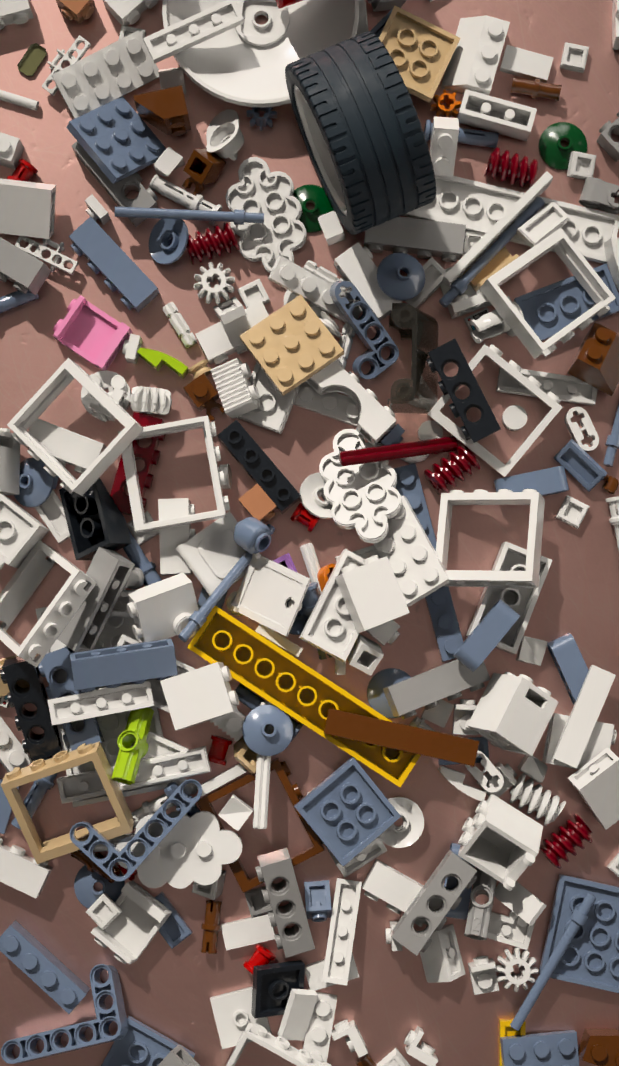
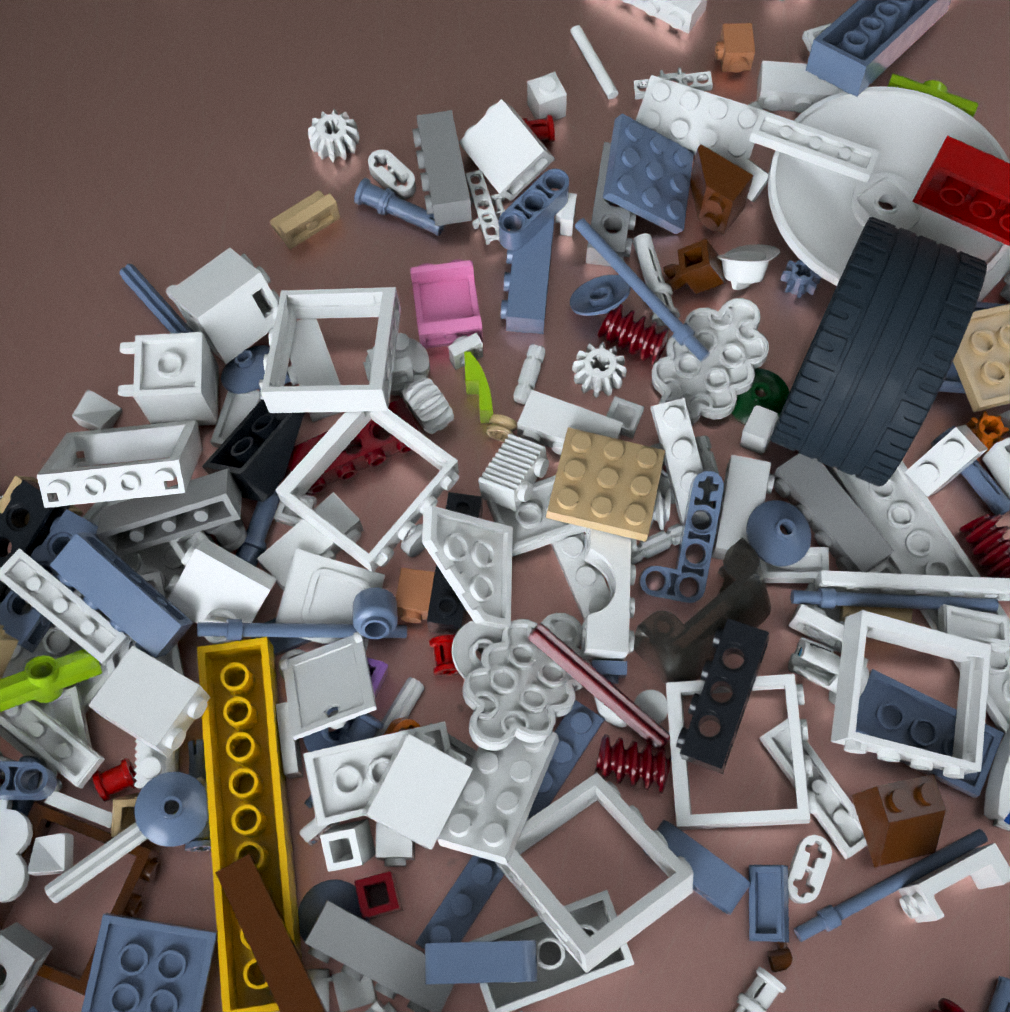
camera: 55 degrees right, 15 degrees down
olive piece [17,43,47,76] -> none
white slope [154,147,185,176] -> none
reddish brown brick [183,373,225,422] -> none
white tile [213,297,246,325] -> none
white tile [502,405,527,431] -> none
white tile [555,495,590,529] -> none
none -> dark red brick [354,871,403,920]
none -> white plate [422,506,513,629]
none -> sand blue beam [498,168,569,250]

